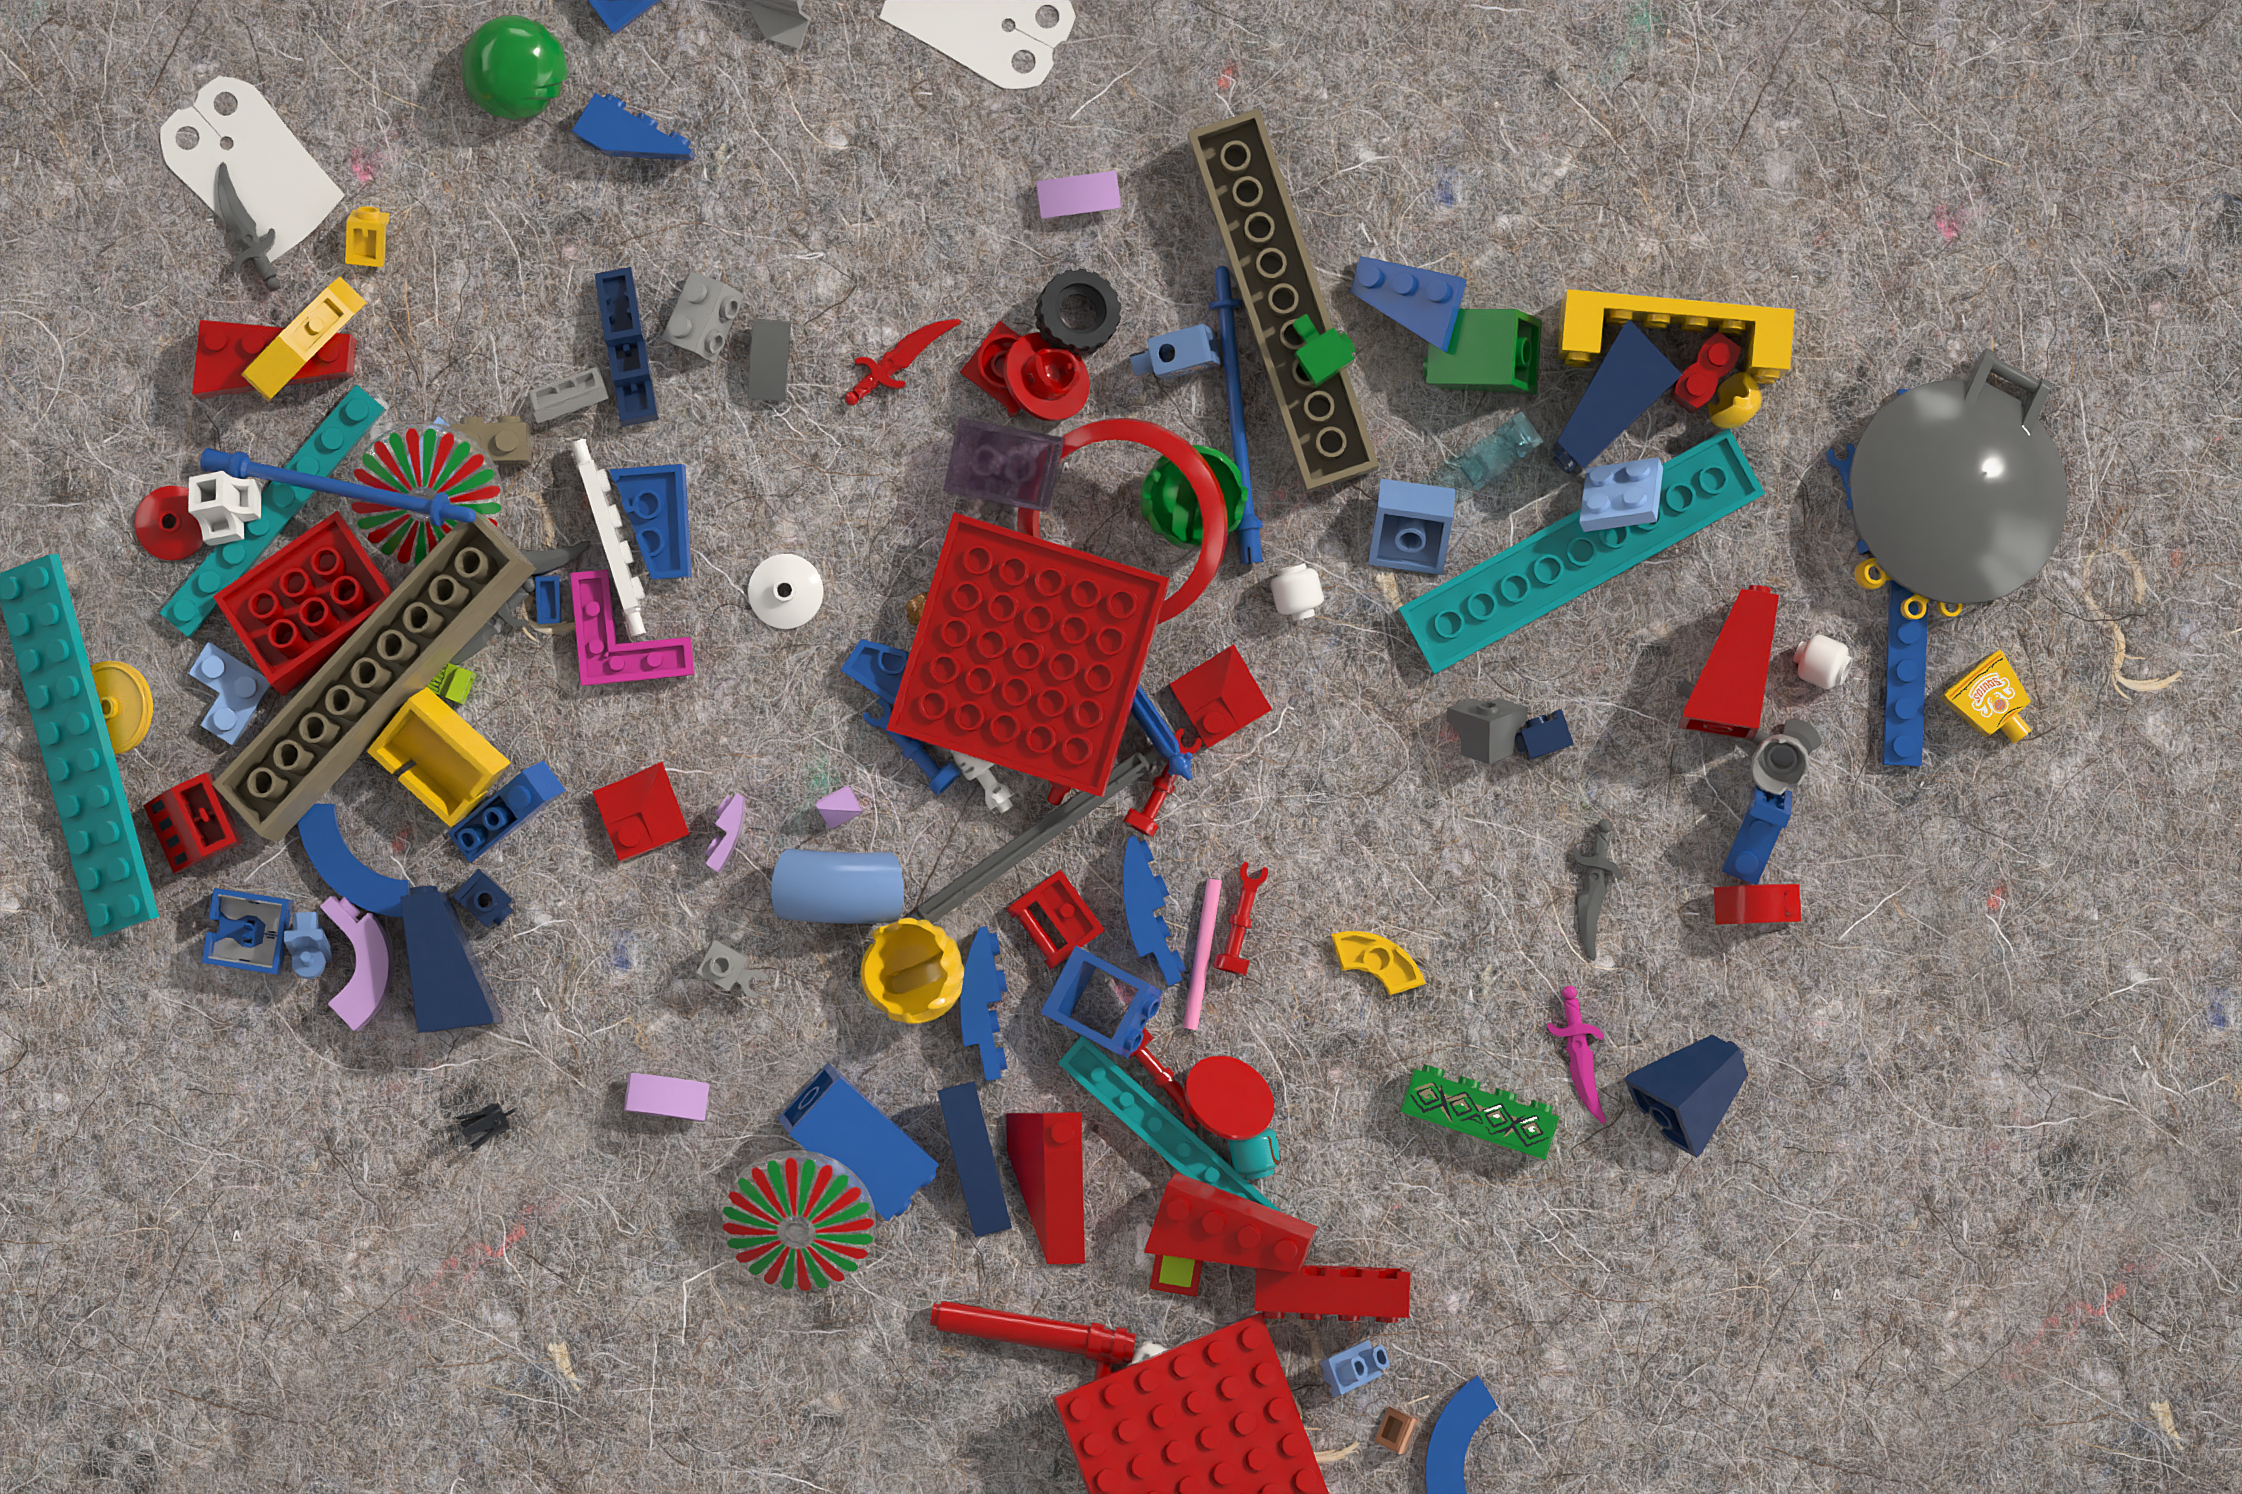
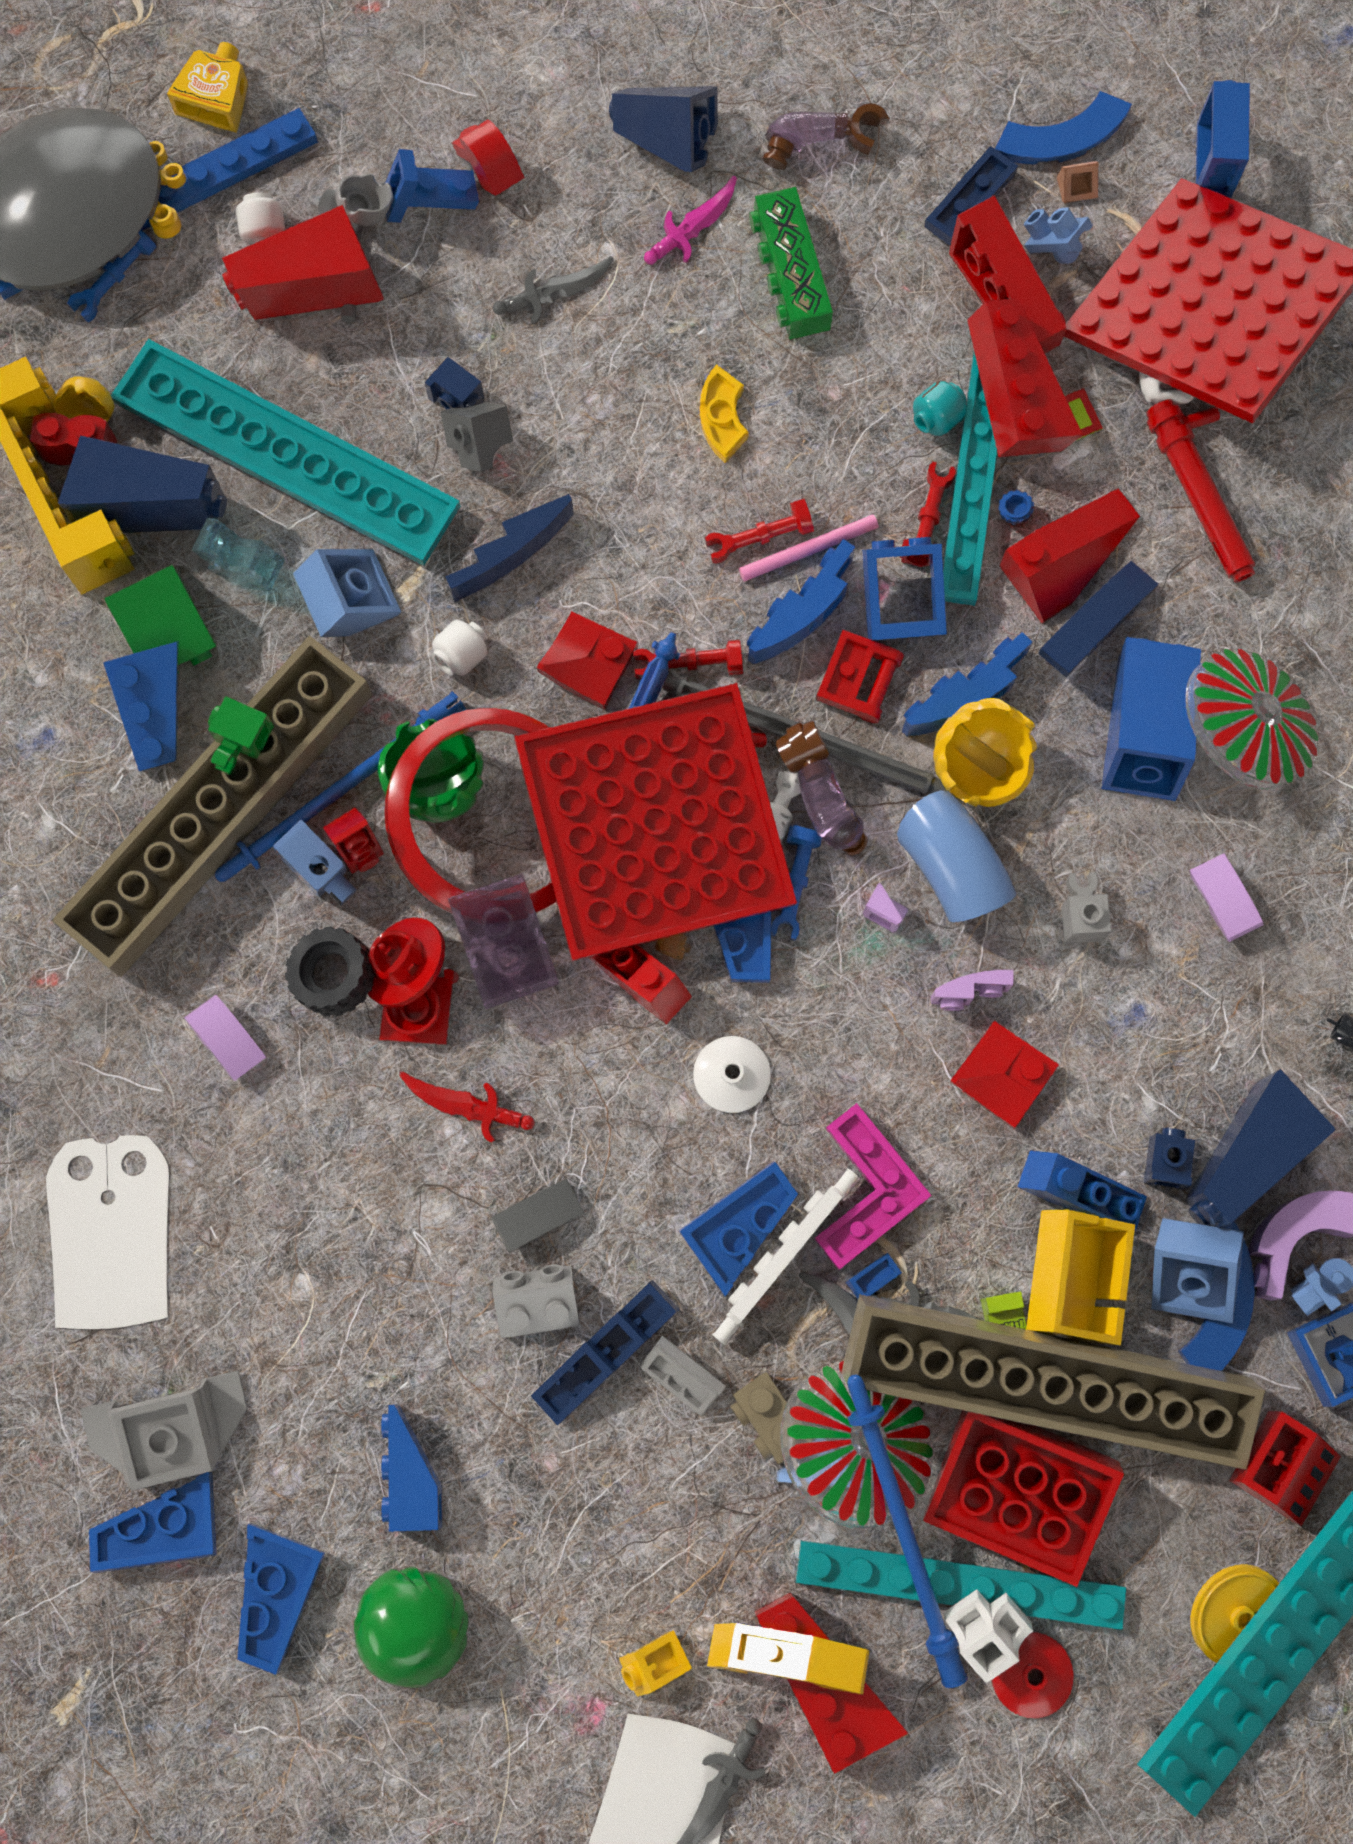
camera: 125 degrees left, 10 degrees down
light blue plate [188,642,272,746] -> none
red piece [1184,1055,1274,1140] -> none
light blue plate [1580,457,1663,532] -> none
none -> red slope [323,807,384,874]
none -> dark blue slope [445,494,574,602]
none -> red slope [589,945,692,1025]
none -> piece [762,103,890,170]
none -> clear purple piece [776,721,868,855]
none -> dark blue plate [924,146,1018,245]
none -> blue piece [999,490,1034,525]
none -> medium blue slope [1151,1218,1244,1323]

